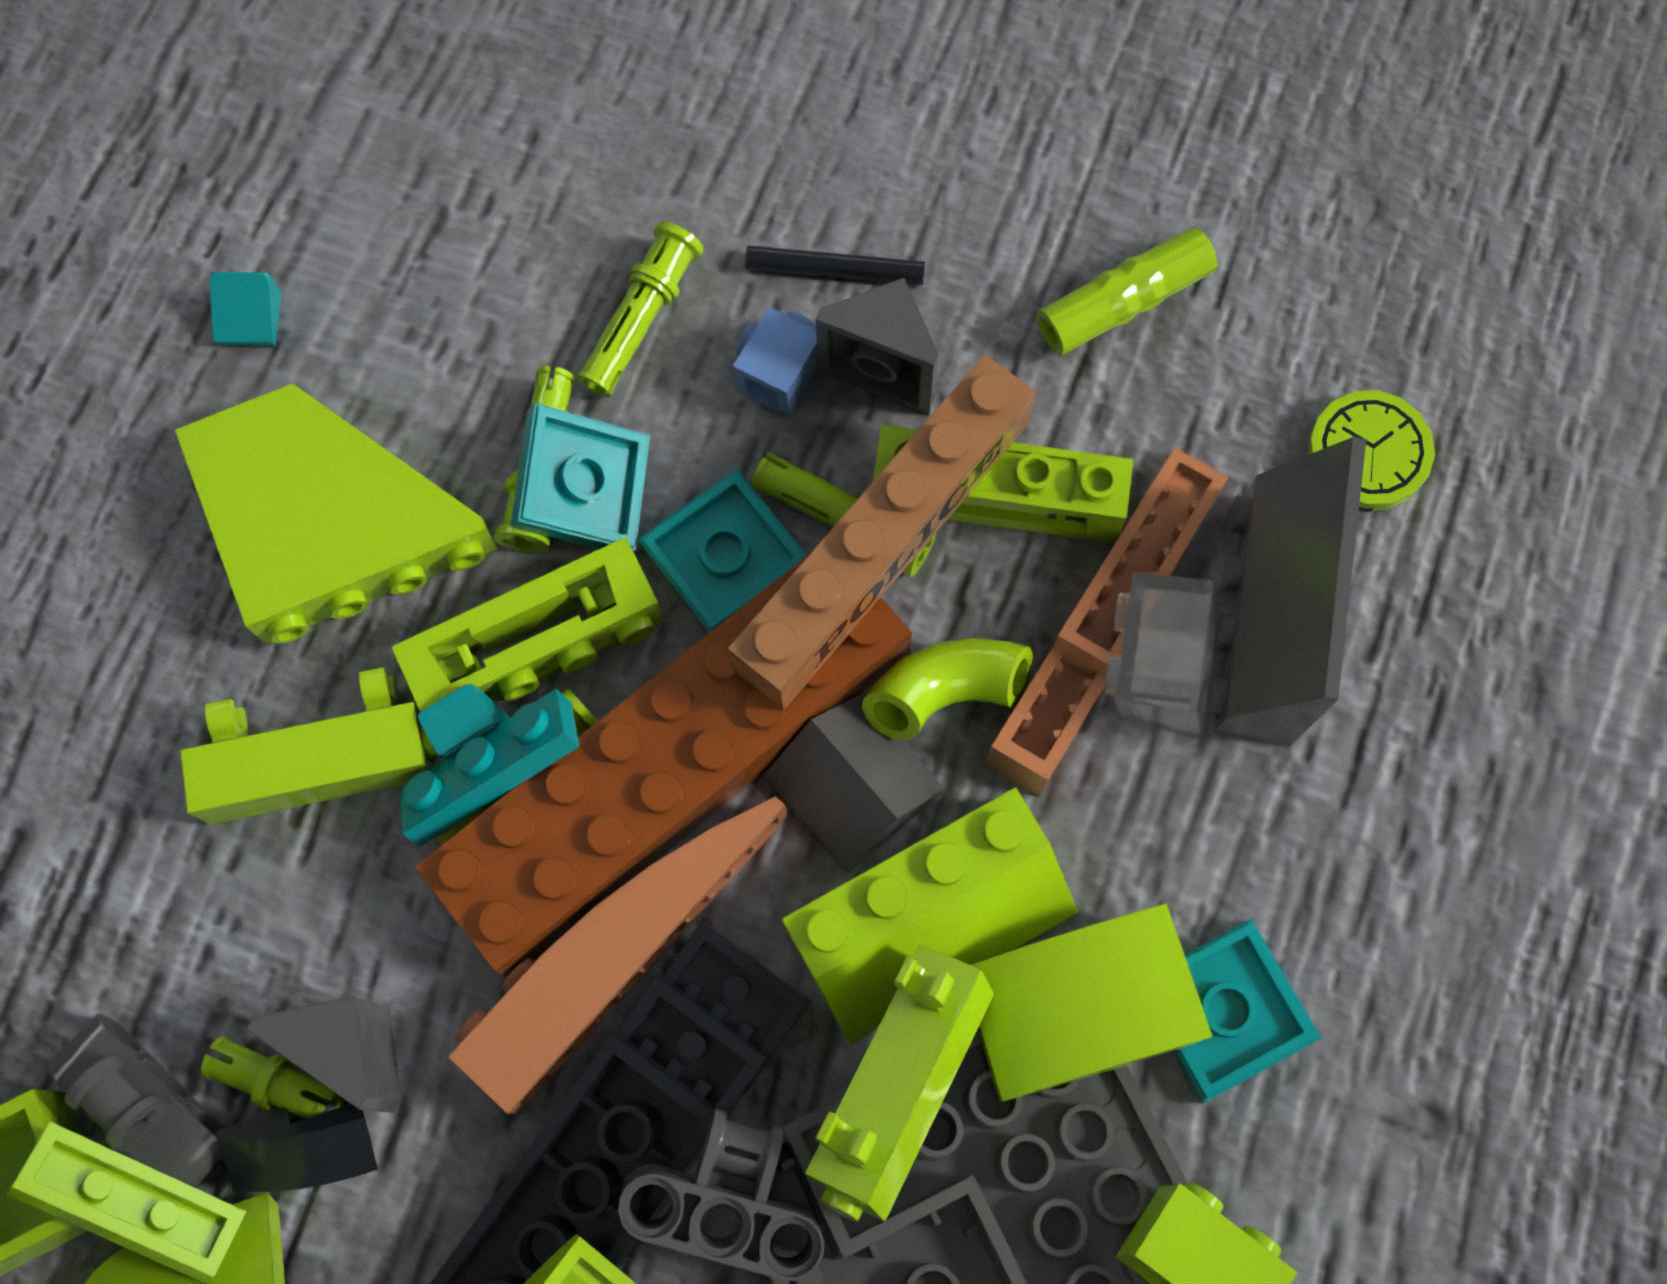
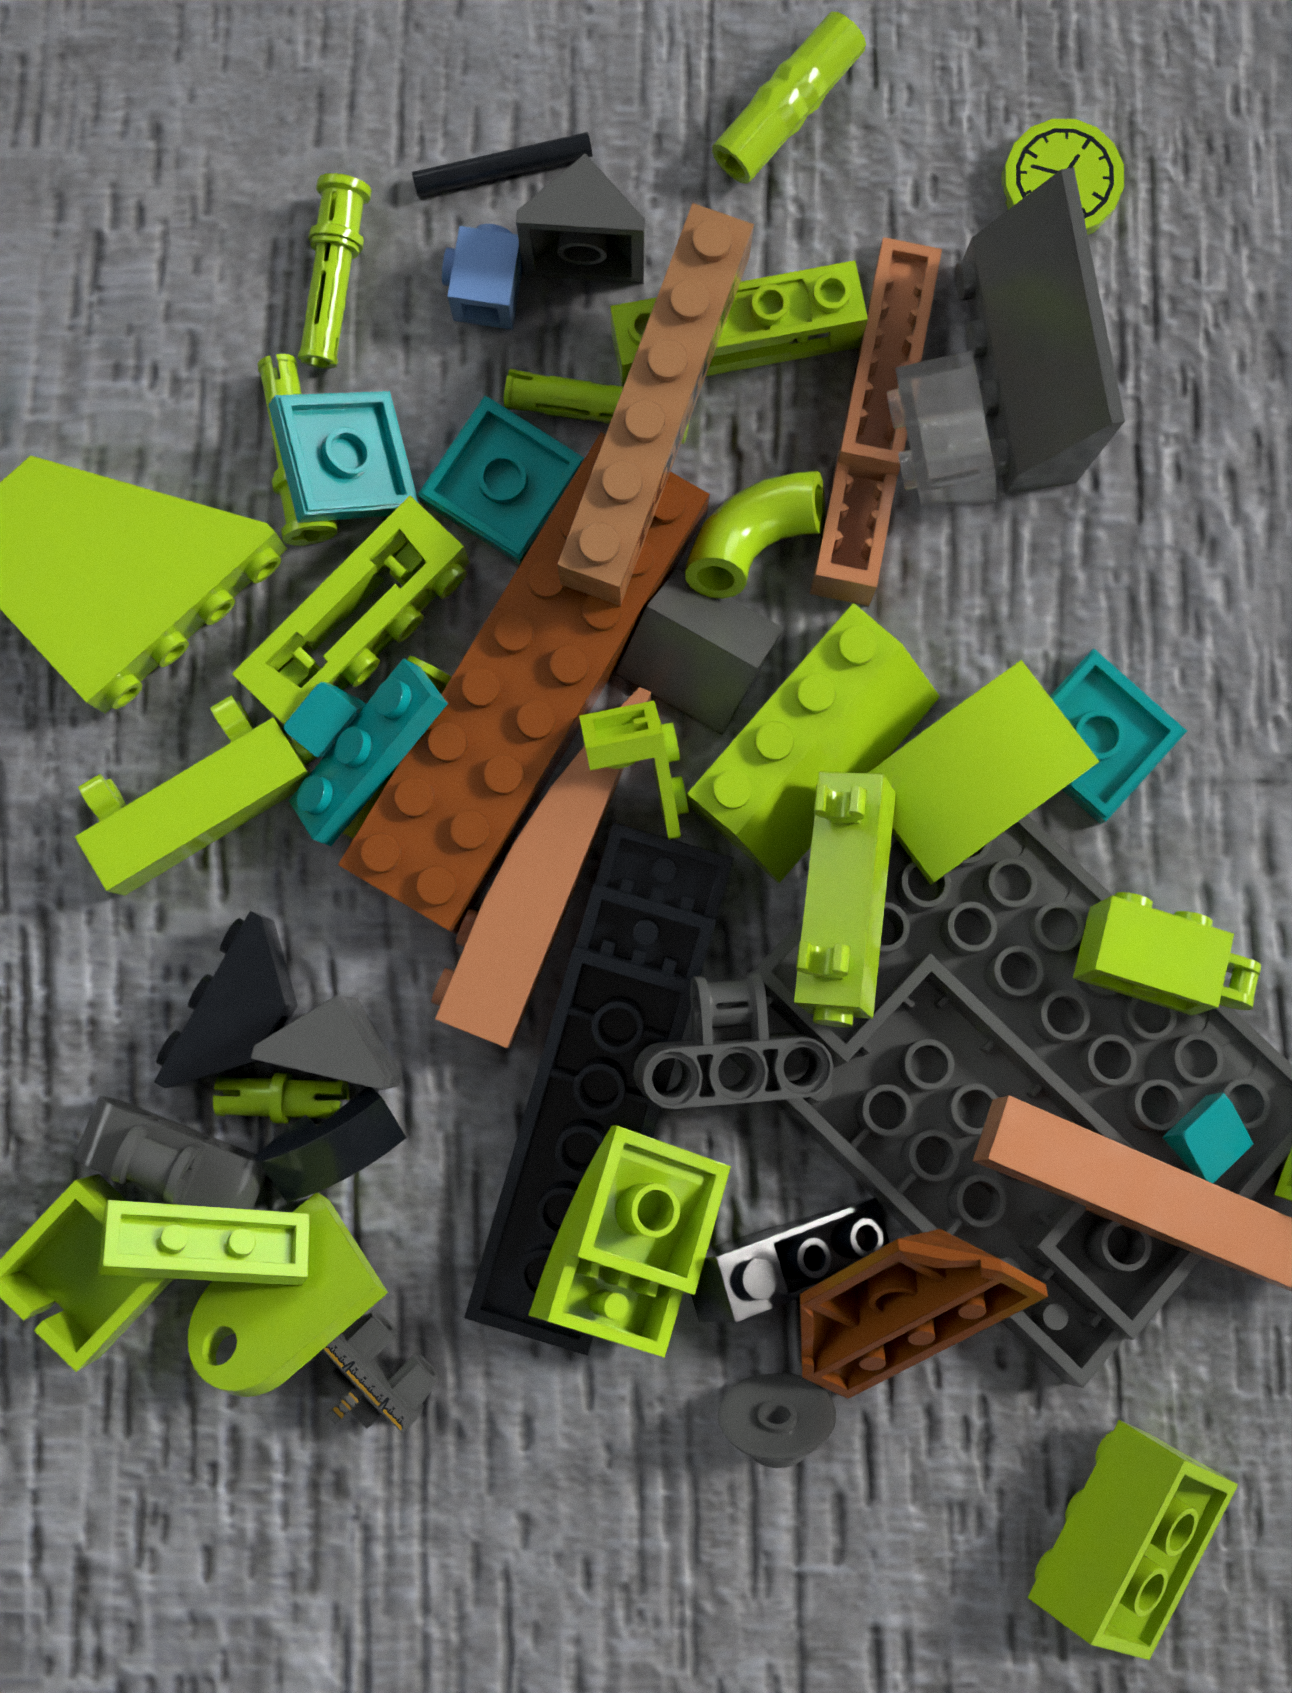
camera: 25 degrees left, 10 degrees up
none -> black slope [154,911,298,1088]
none -> lime bracket [579,700,689,840]

